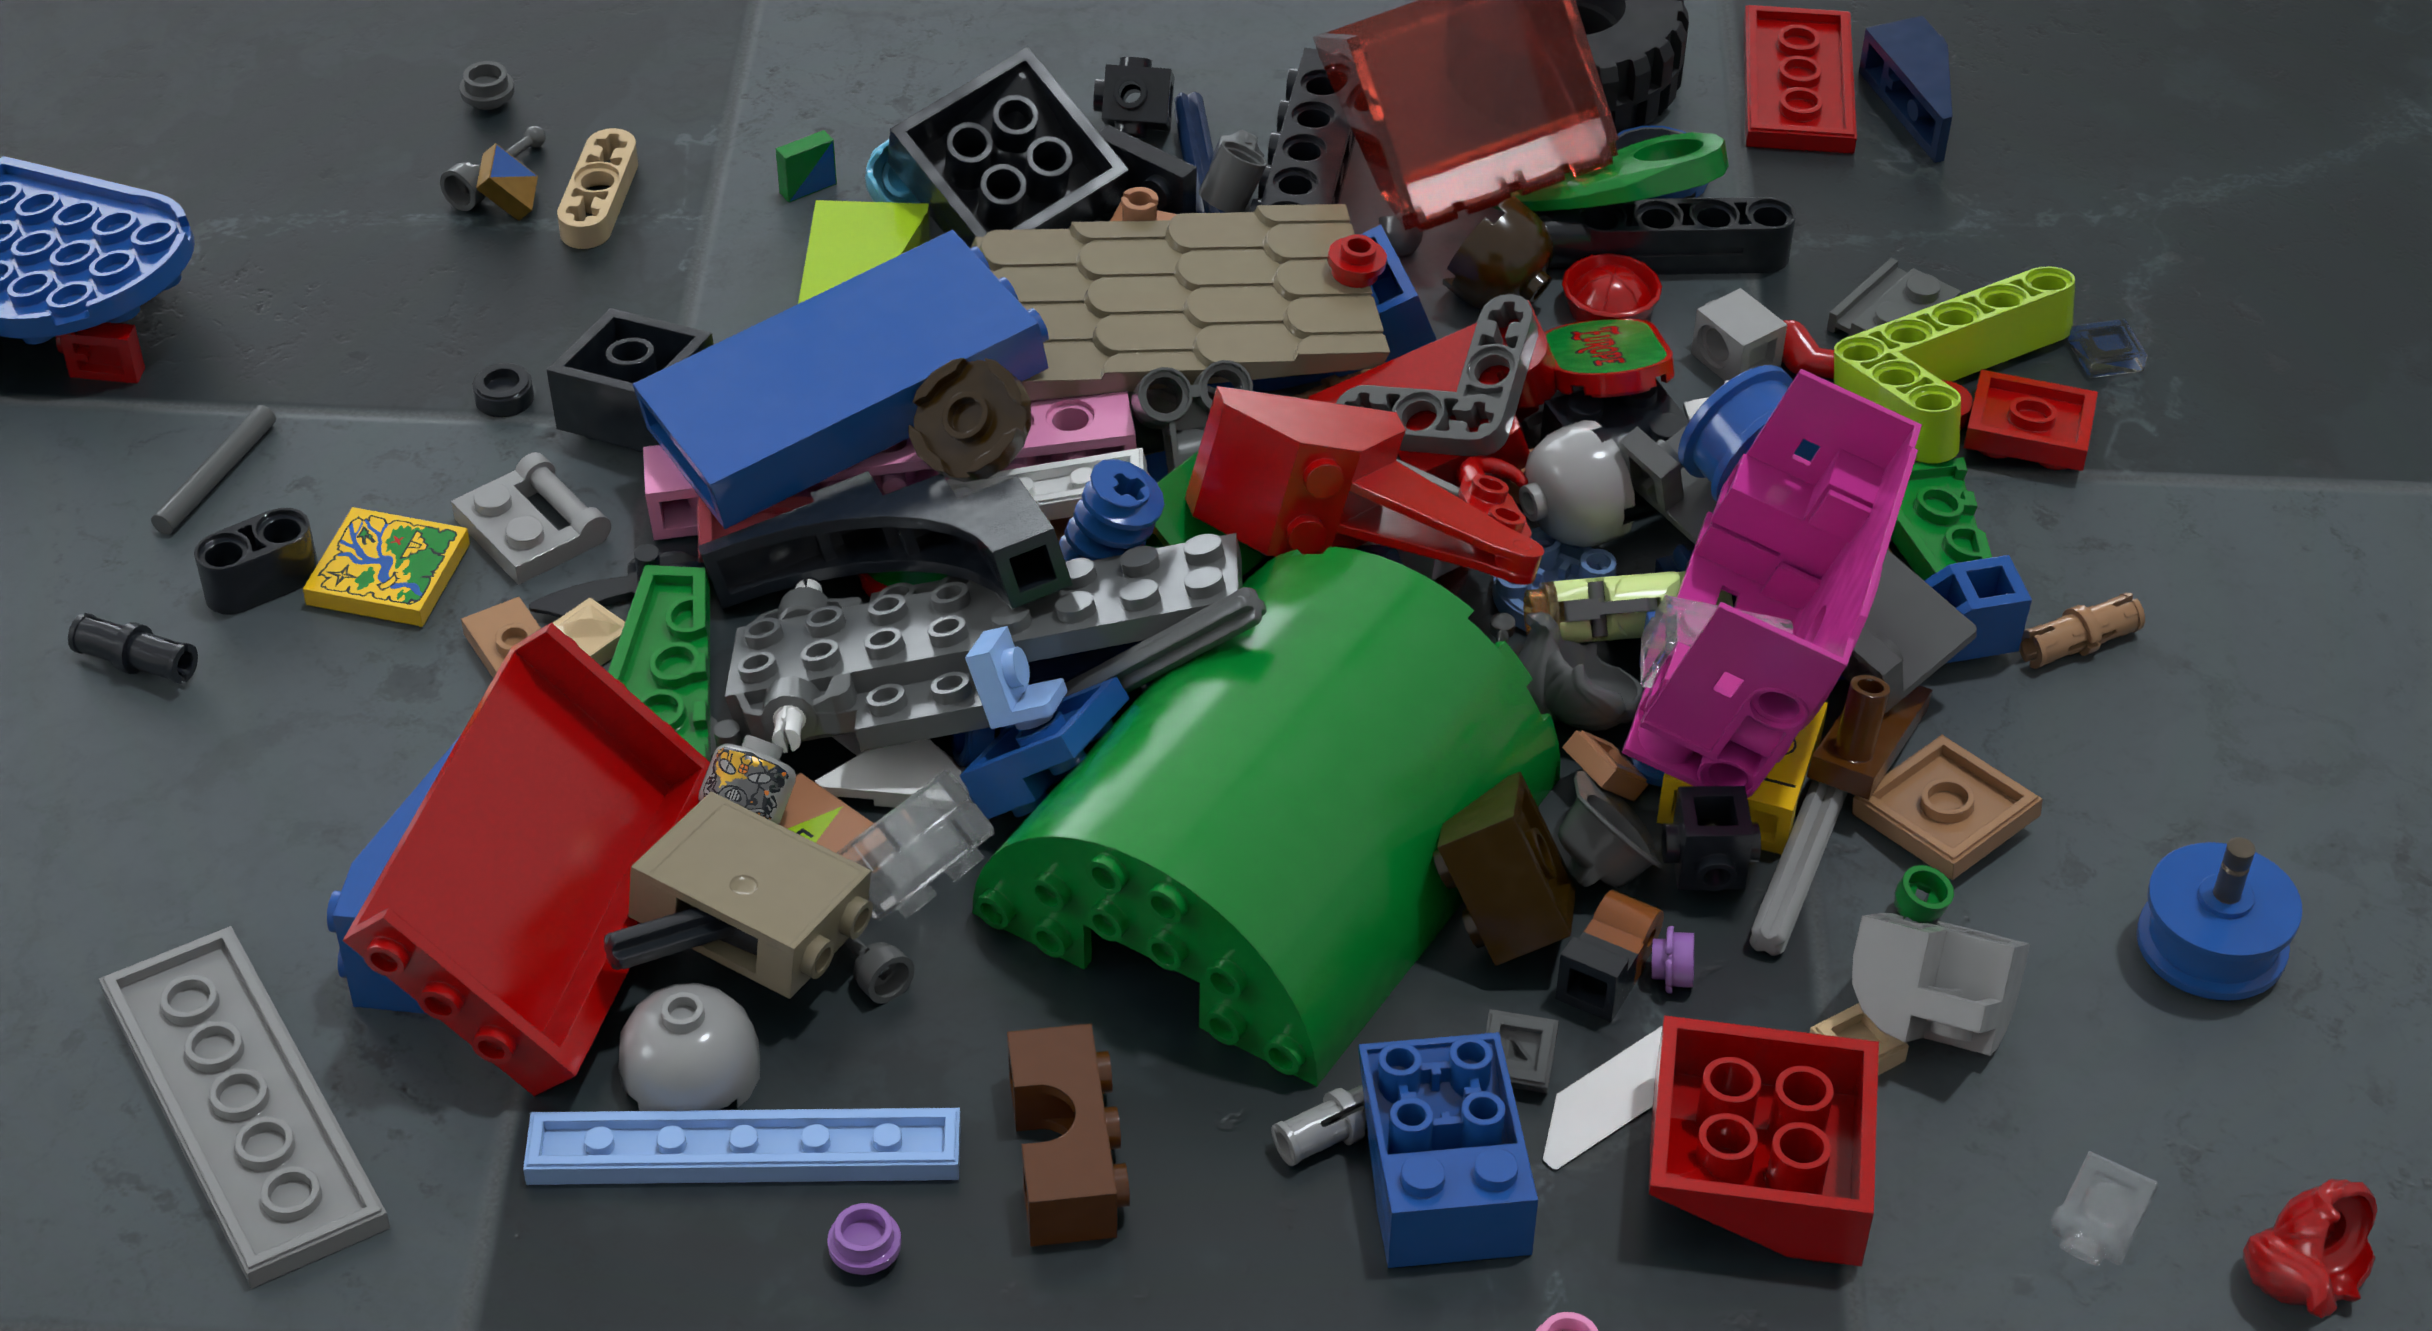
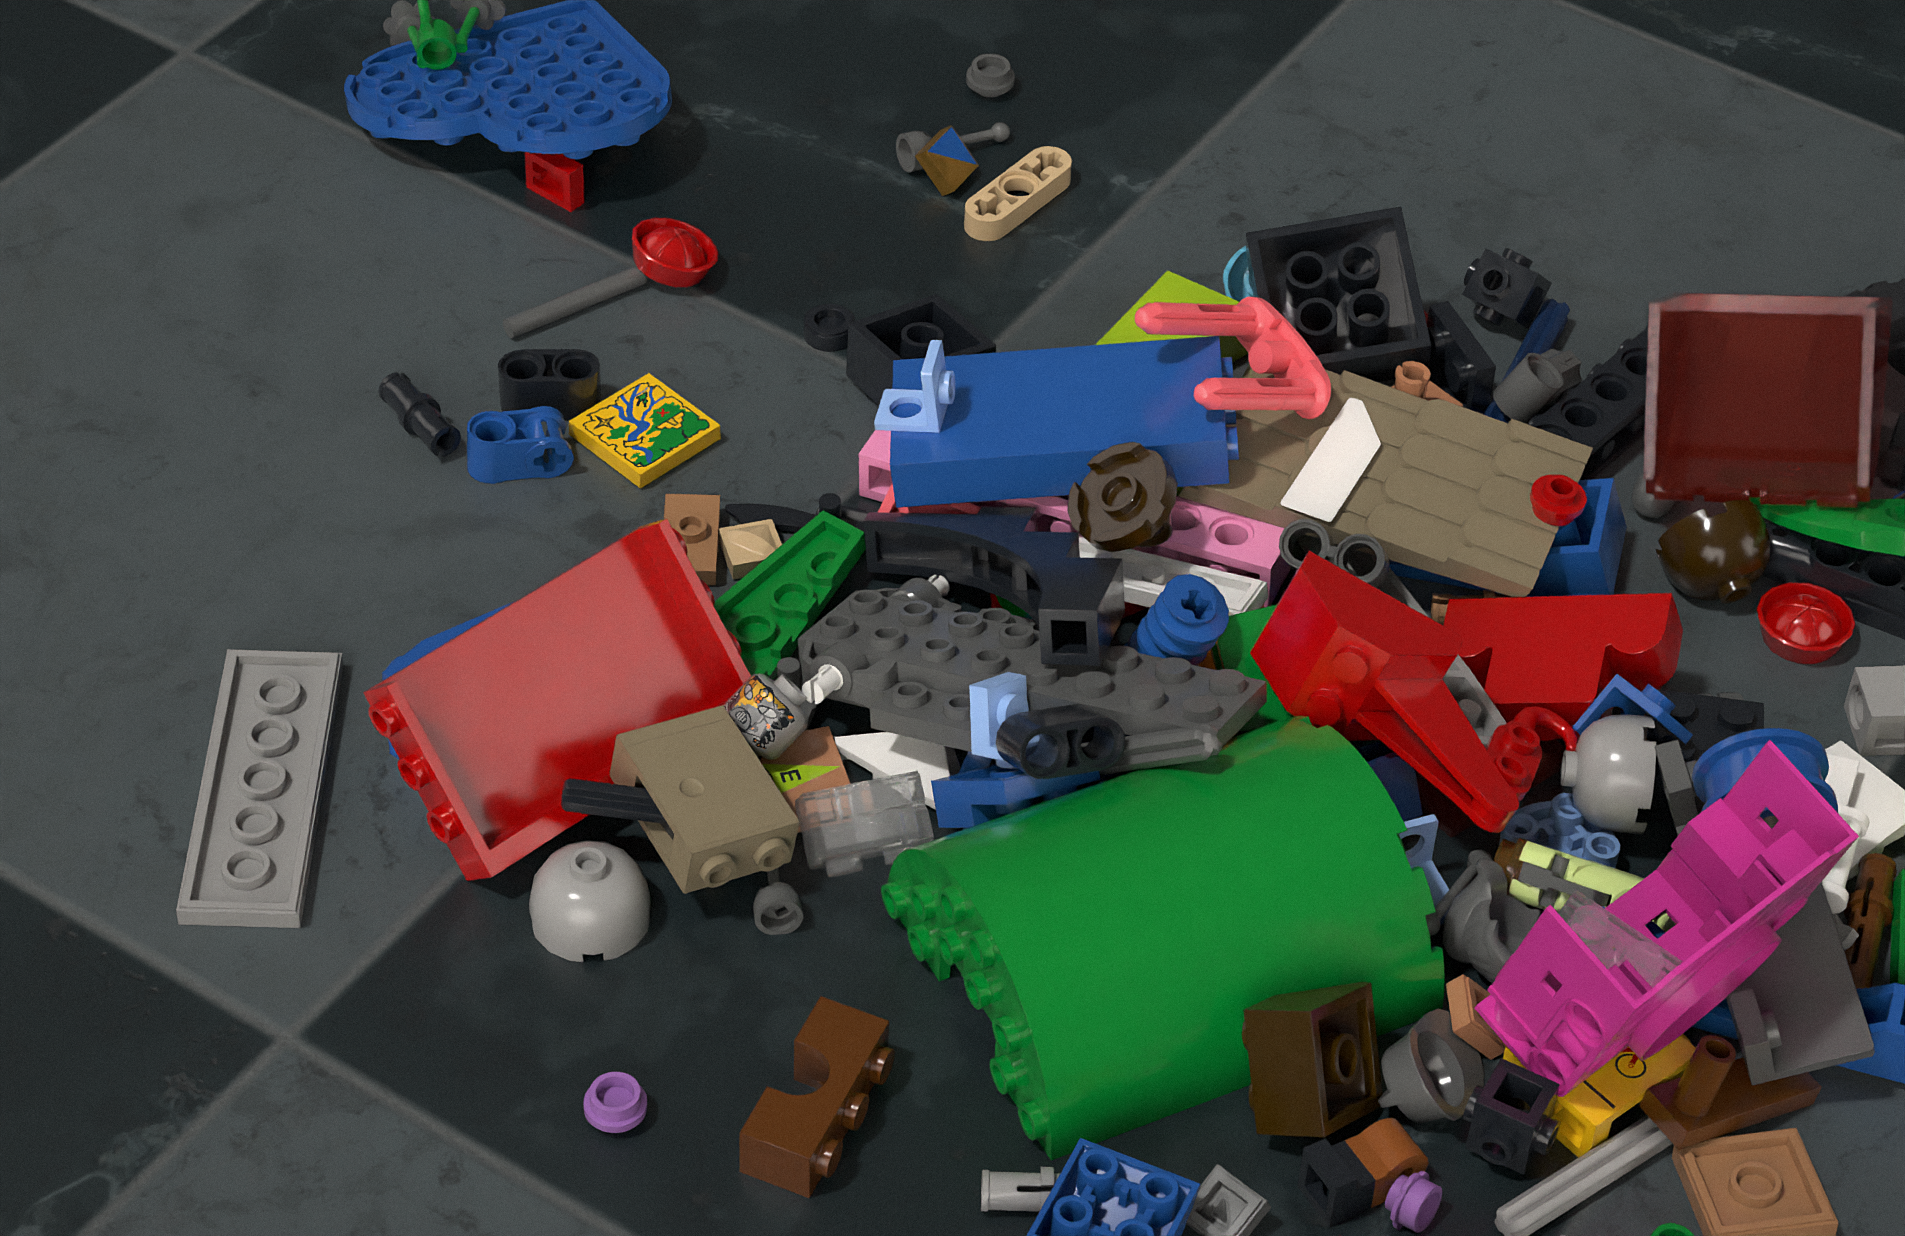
camera: 30 degrees right, 0 degrees up
light grey plate [451,452,611,585] -> none
light blue tile [523,1108,961,1185] -> none
green tile [775,130,837,203] -> none
dark grey beam [1336,294,1538,457] -> none
tile [1544,318,1675,398] -> none
none -> blue piece [467,406,574,484]
none -> red hat [632,218,718,287]
none -> light blue bracket [874,340,955,433]
none -> black beam [996,704,1125,779]
none -> coral piece [1135,296,1331,419]
none -> white sticker [1280,398,1381,522]
none -> blue bracket [1573,674,1693,744]

